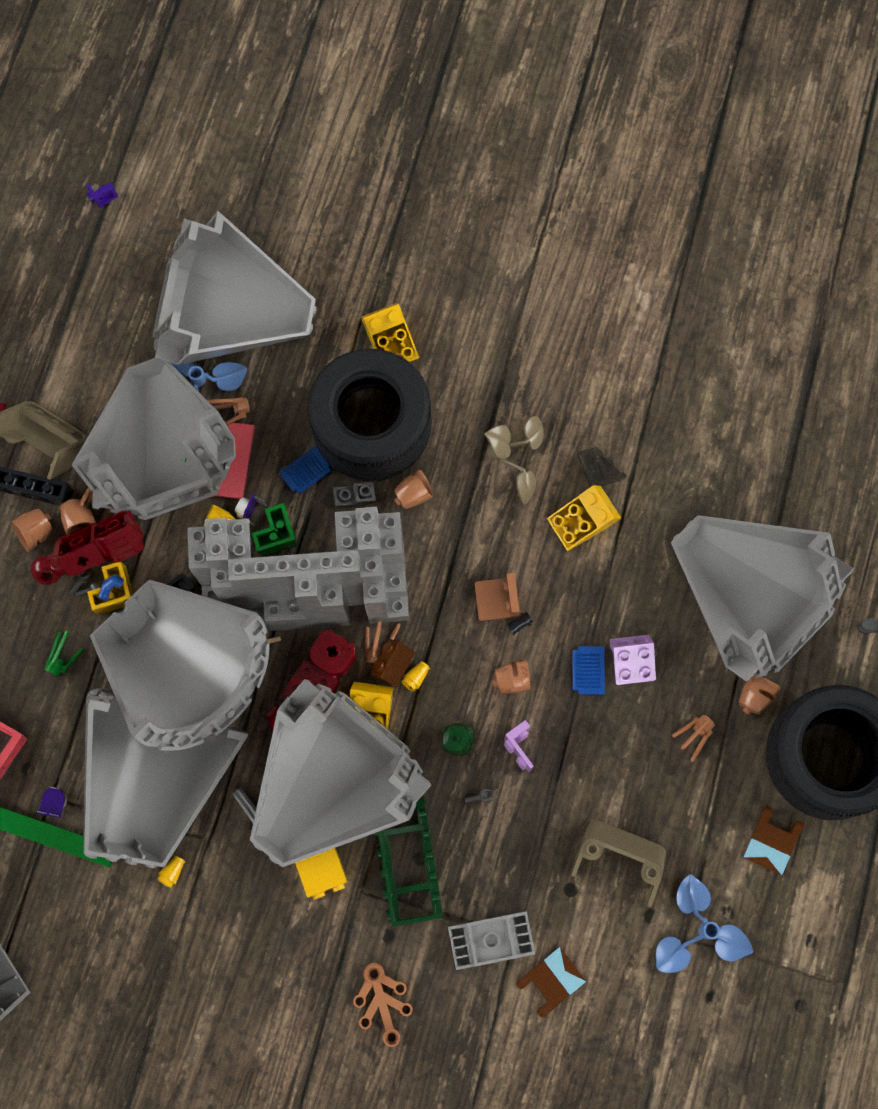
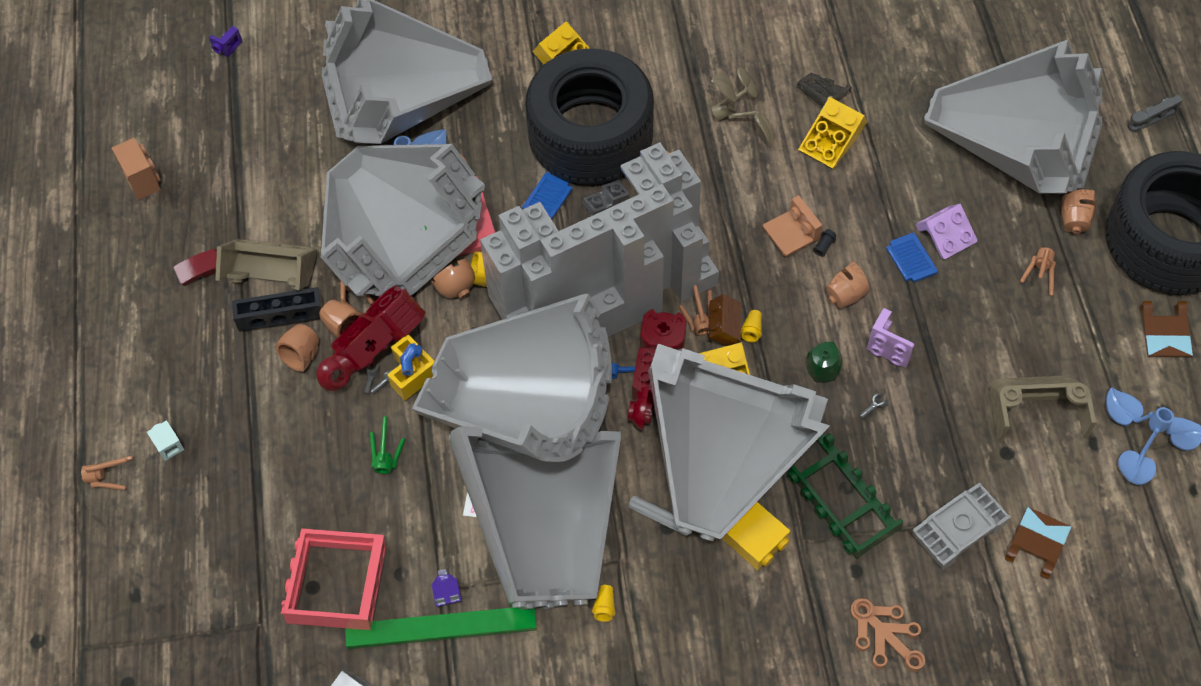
camera: 25 degrees left, 15 degrees down
none -> nougat cylinder [431,259,475,299]
none -> blue hand [611,363,636,379]

